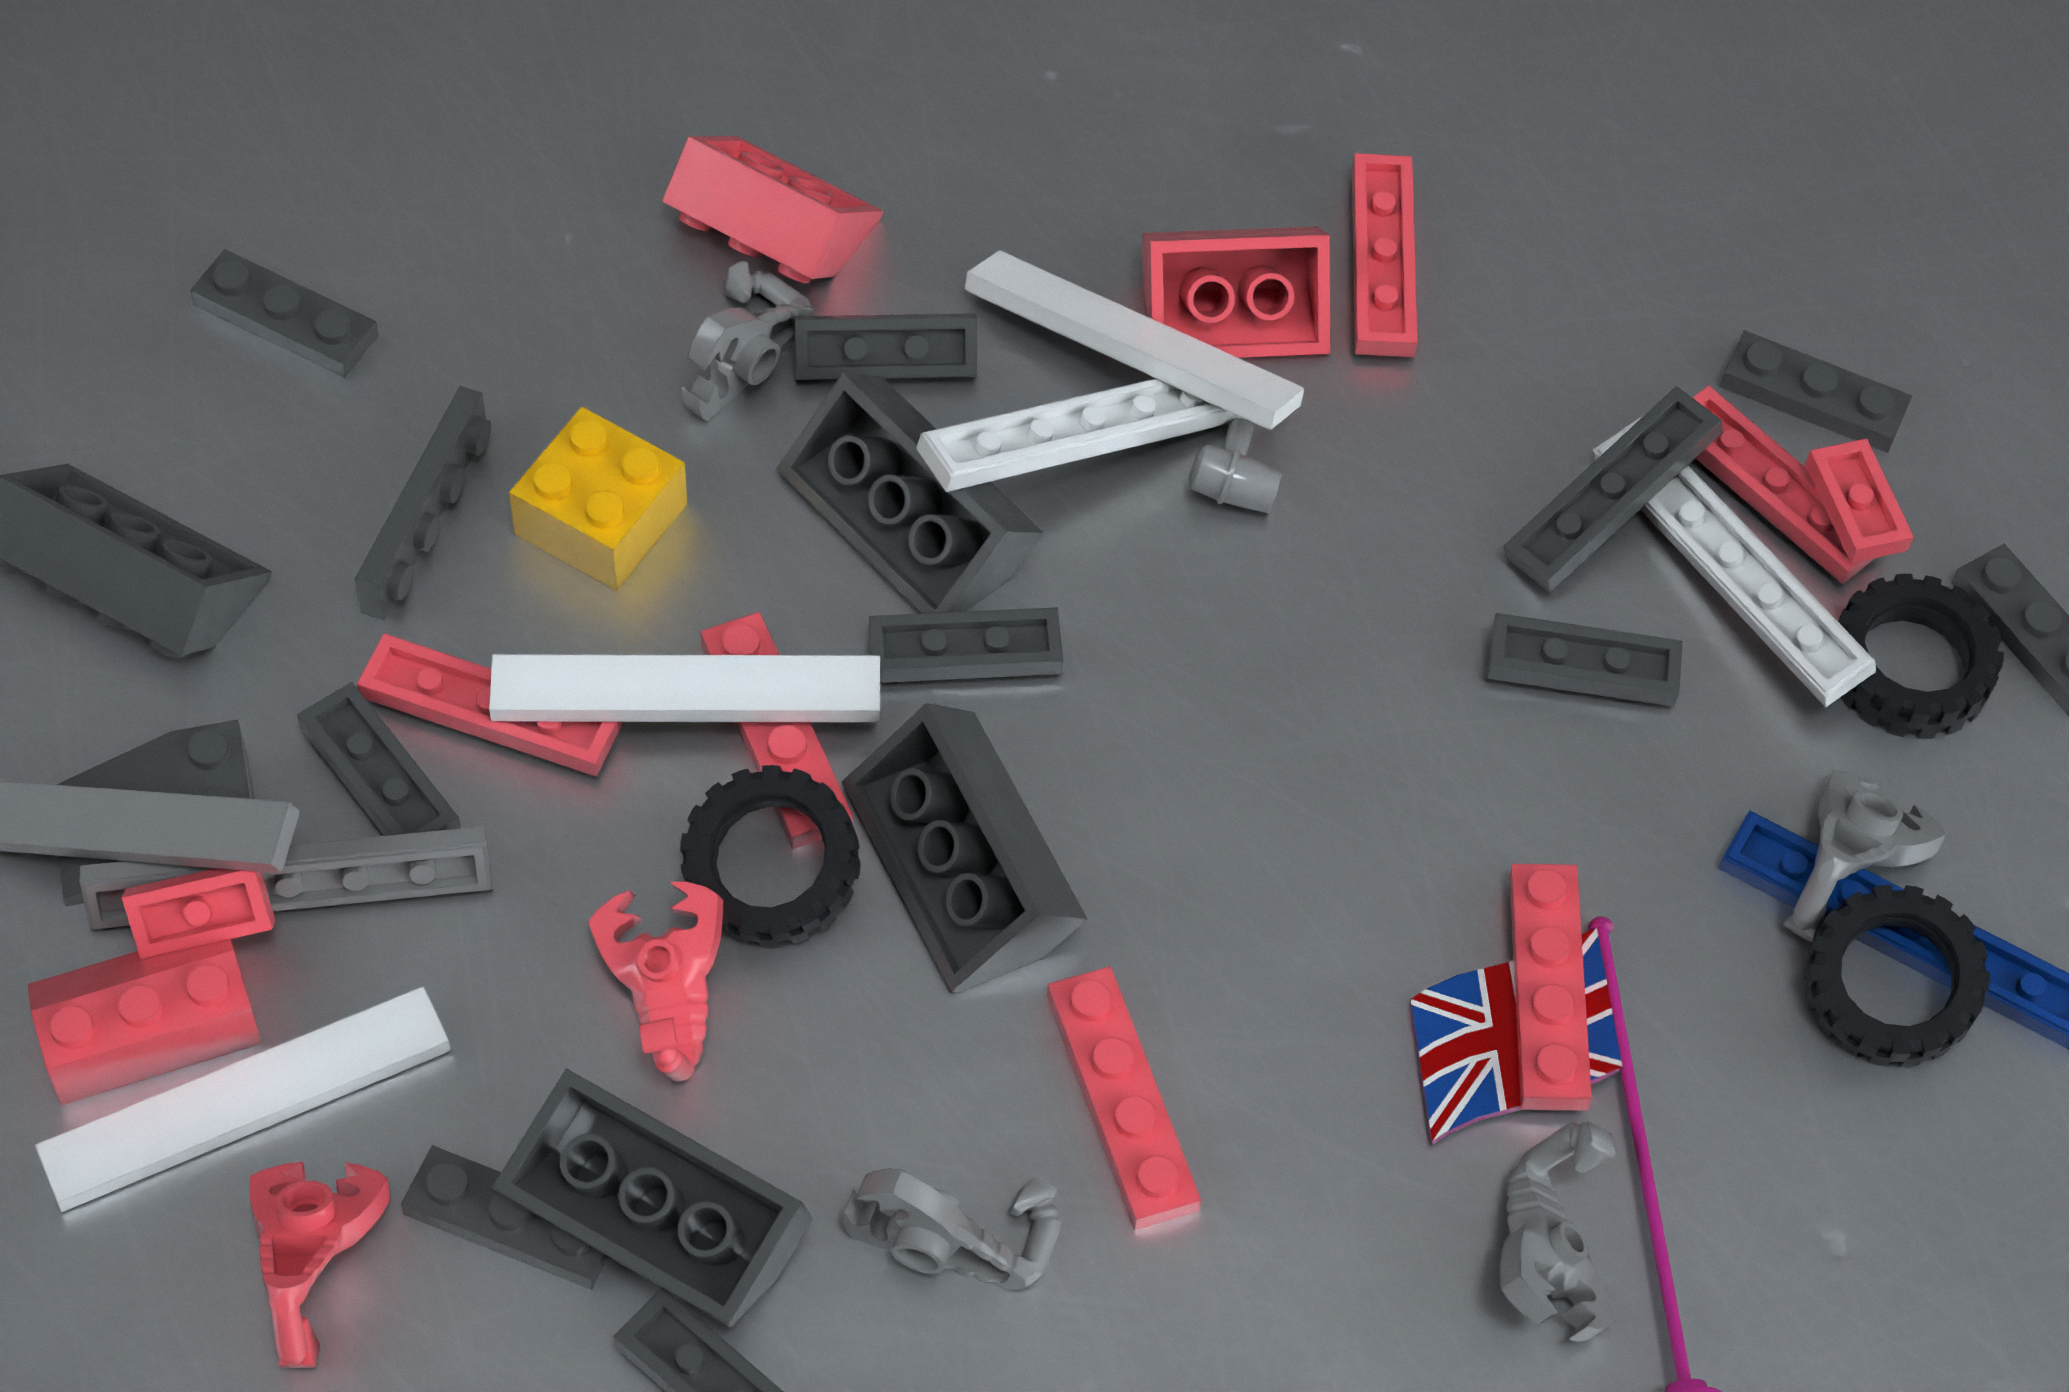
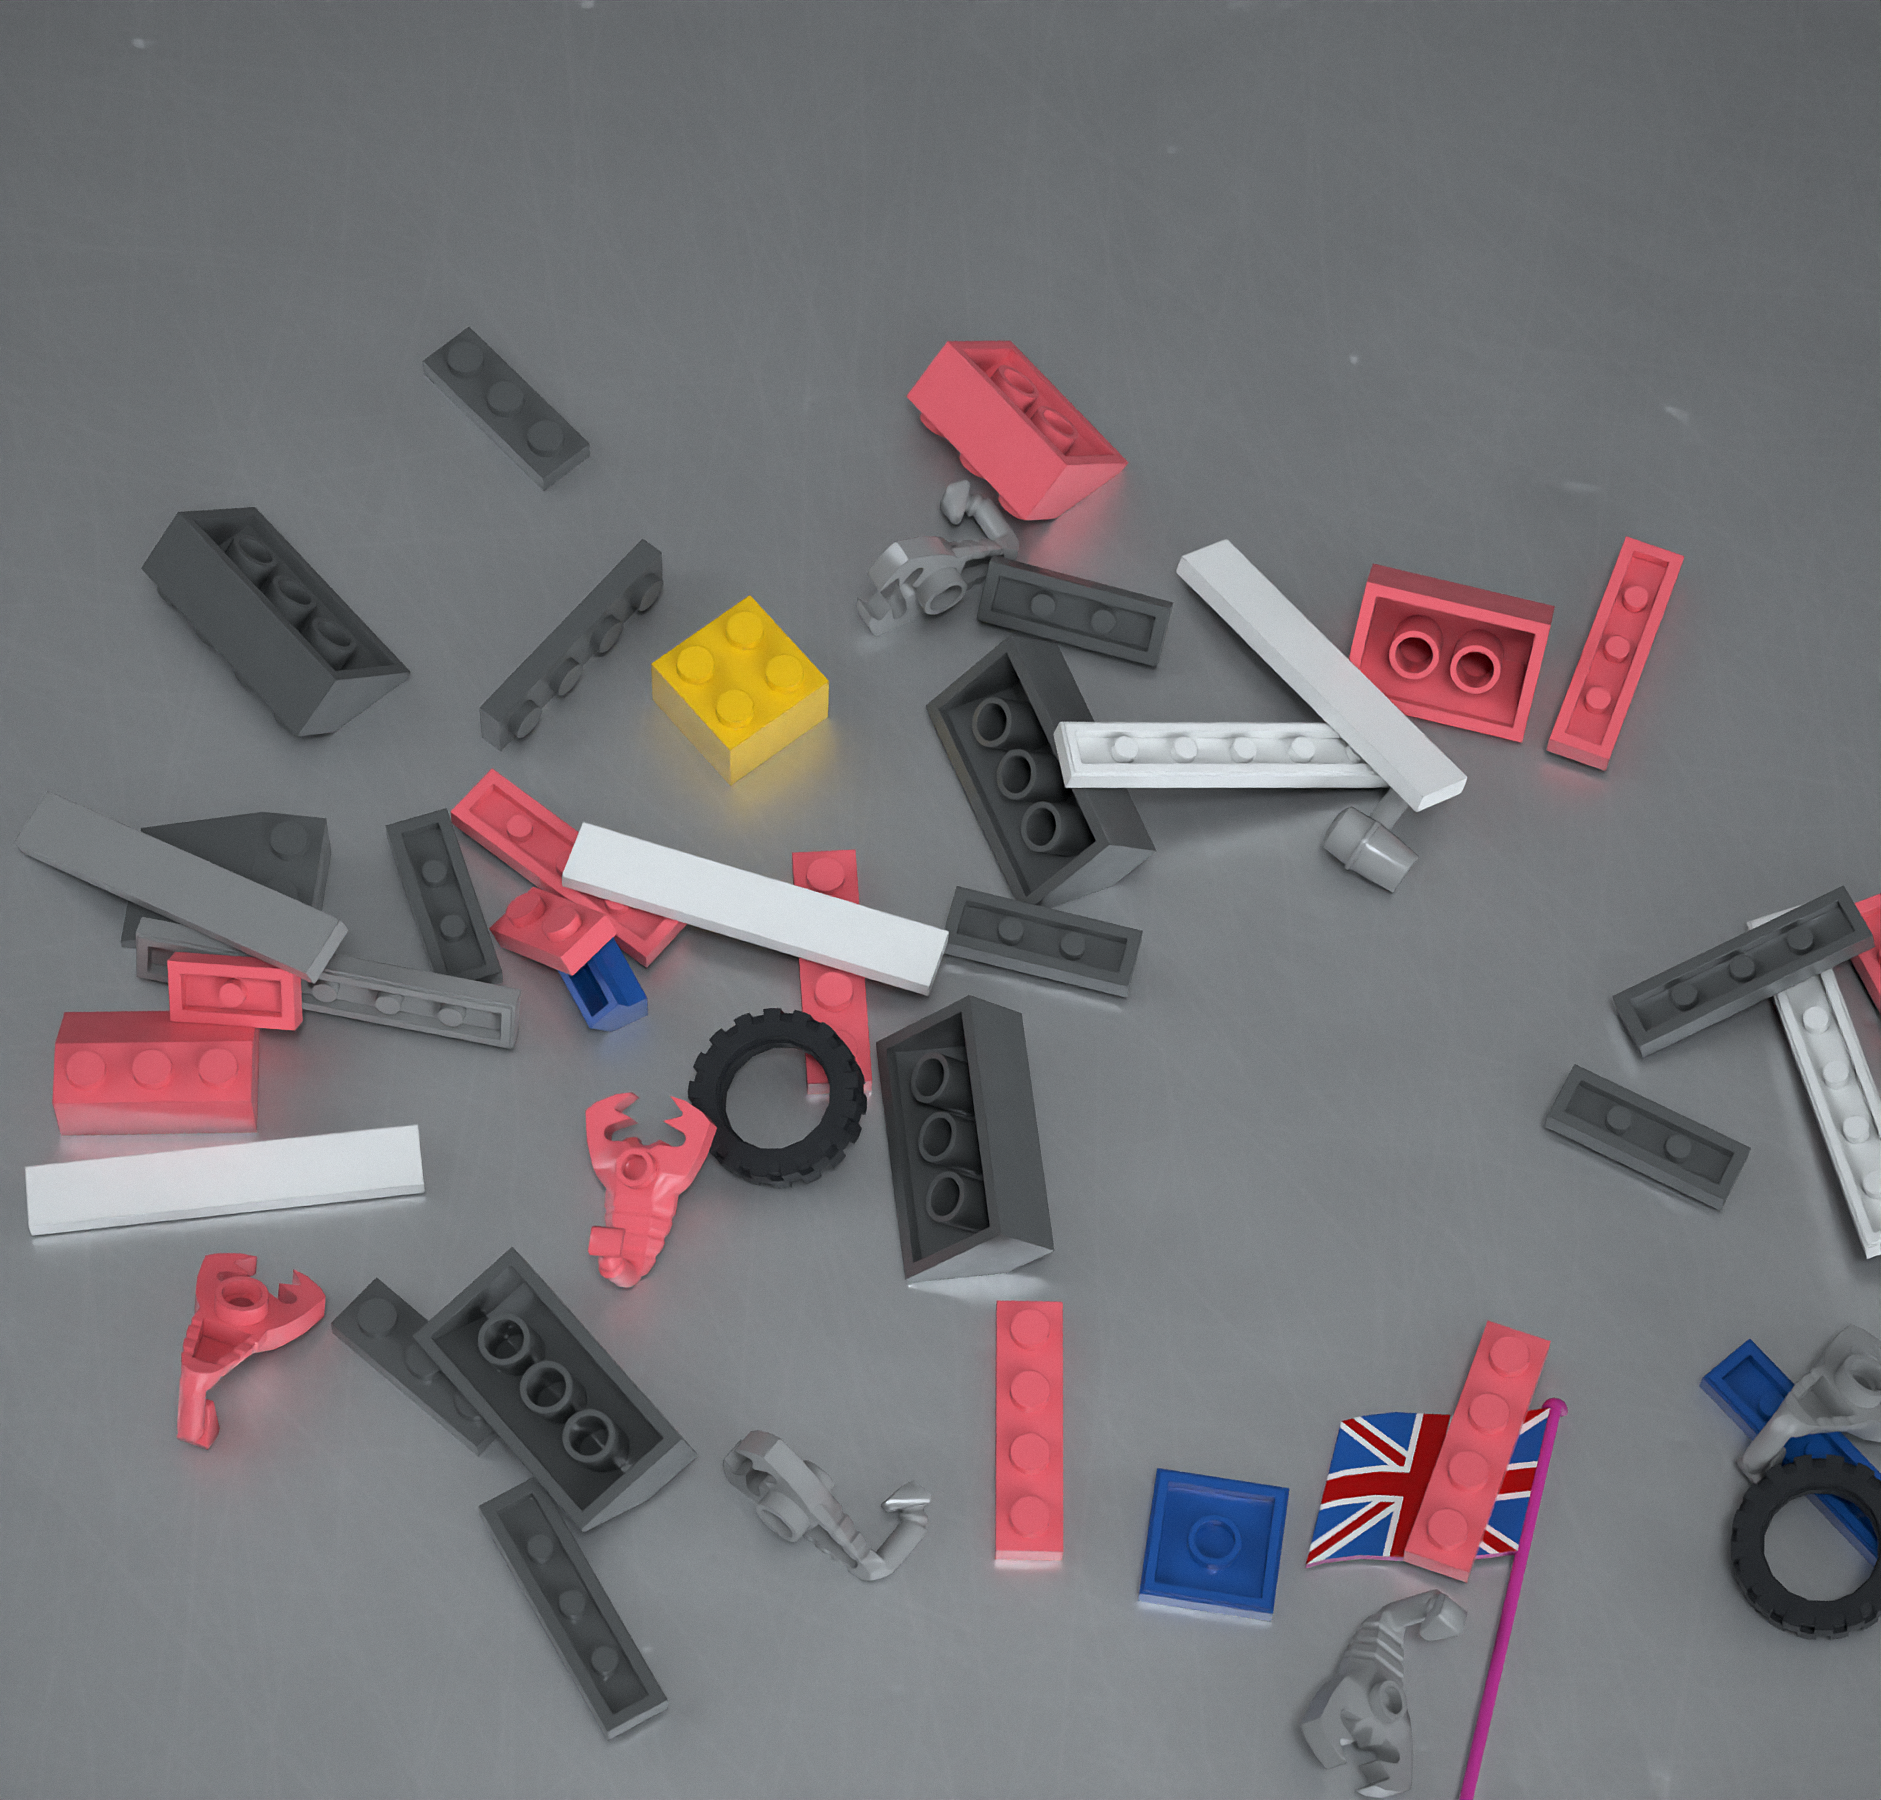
camera: 20 degrees right, 5 degrees up
none -> coral plate [489,886,617,976]
none -> blue piece [558,937,648,1032]
none -> blue tile [1138,1468,1290,1622]

